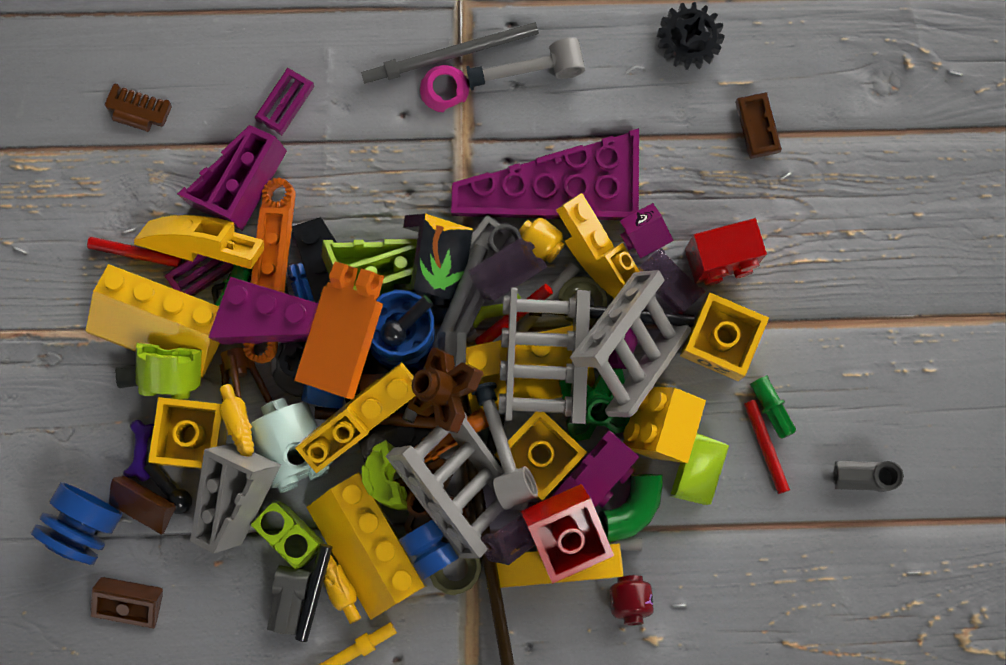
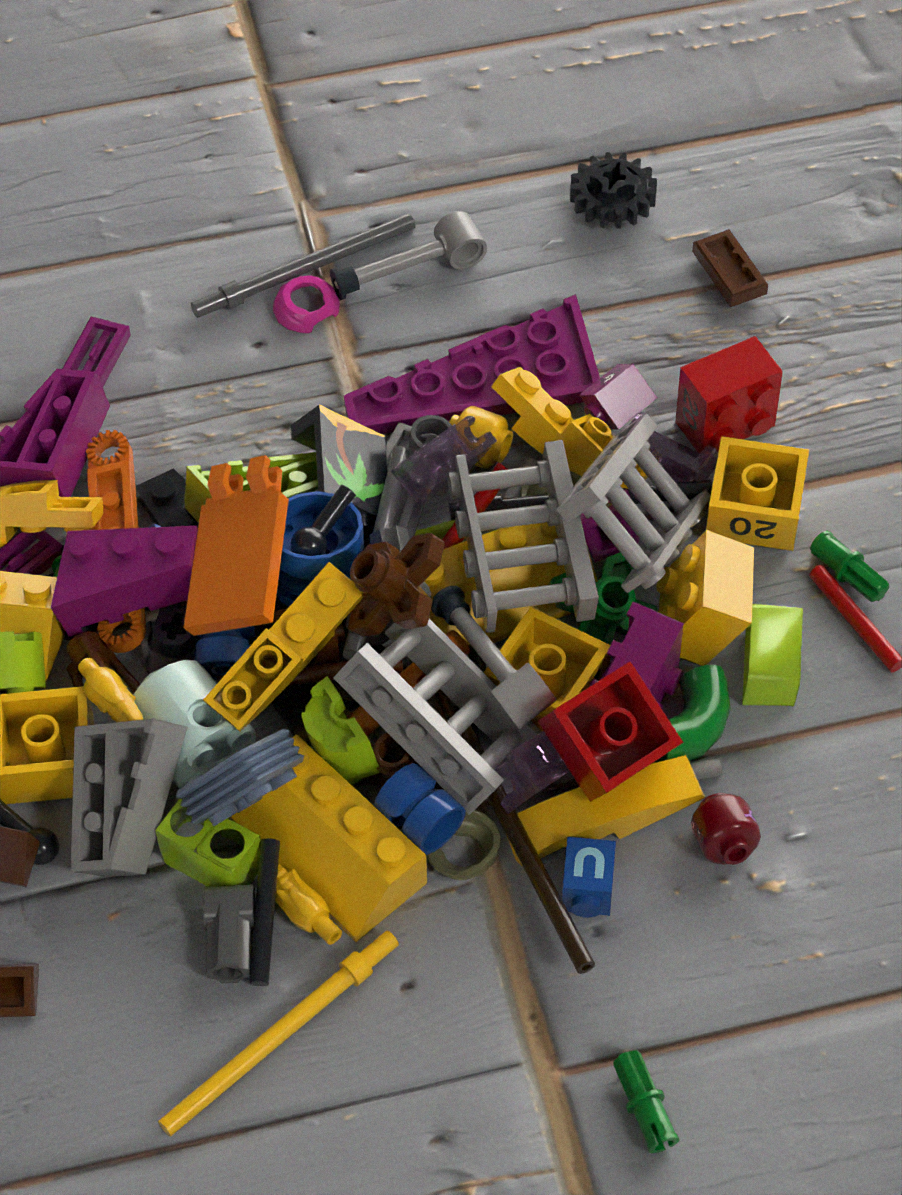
camera: 10 degrees left, 25 degrees down
none -> sand blue brick [176,729,304,826]
none -> blue brick [562,837,616,918]

